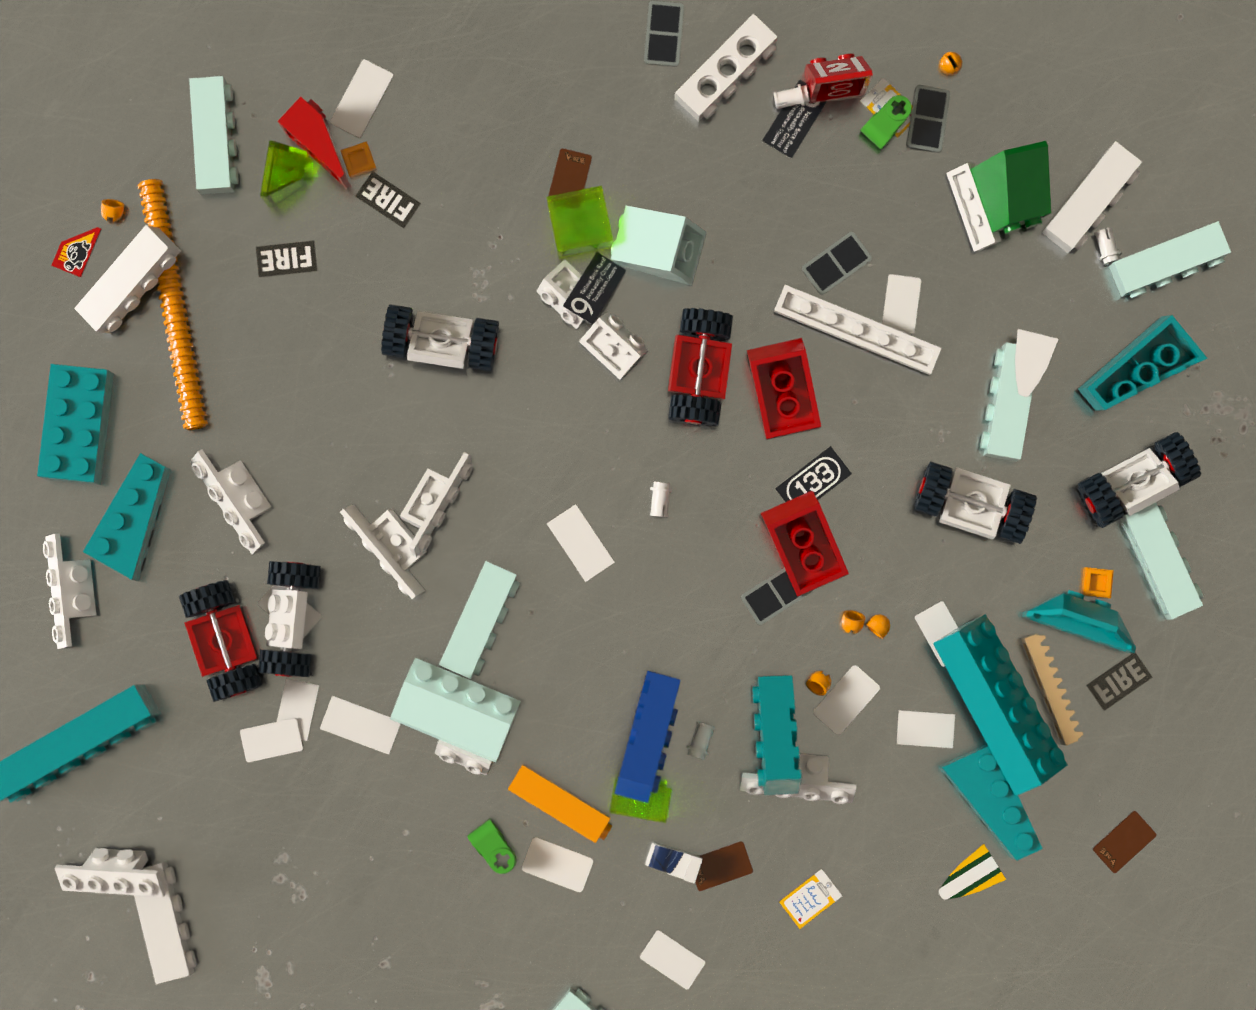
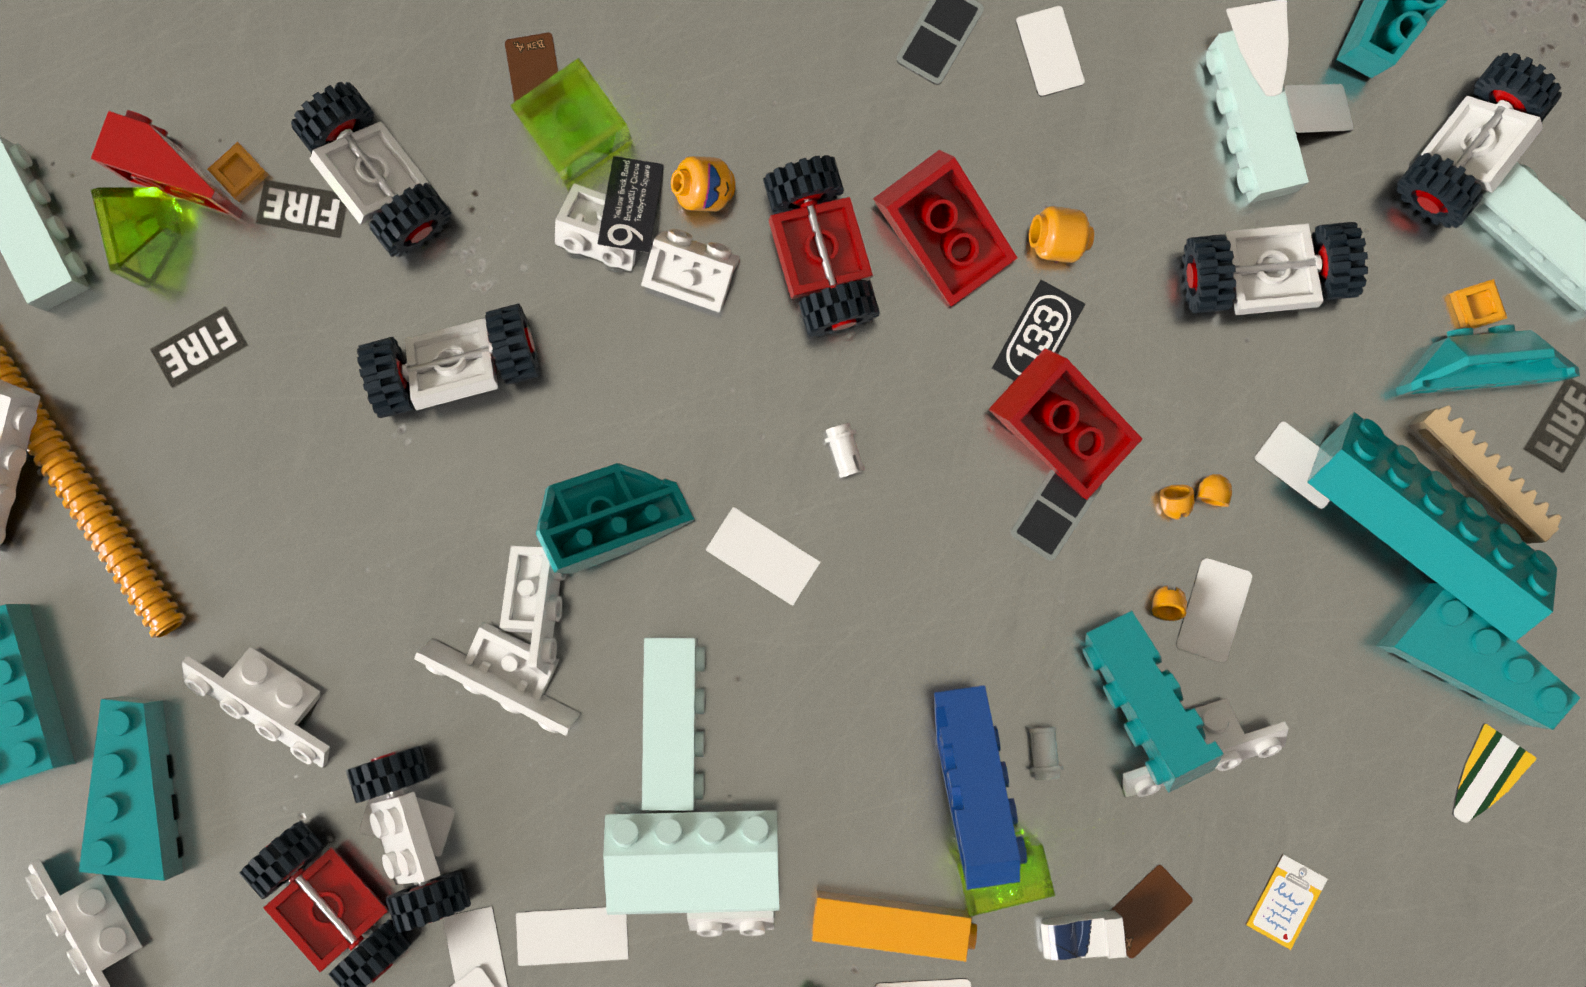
camera: 20 degrees left, 0 degrees up
white sticker [330,59,393,138] -> none
light aqua slope [611,206,707,286] -> none
white plate [774,285,941,375] -> none
white sticker [897,710,955,748] -> none
none -> plate [291,82,452,257]
none -> teal wedge [536,463,694,574]
none -> light orange head [671,156,735,212]
none -> light orange head [1029,206,1094,263]
none -> white sticker [1285,84,1354,133]

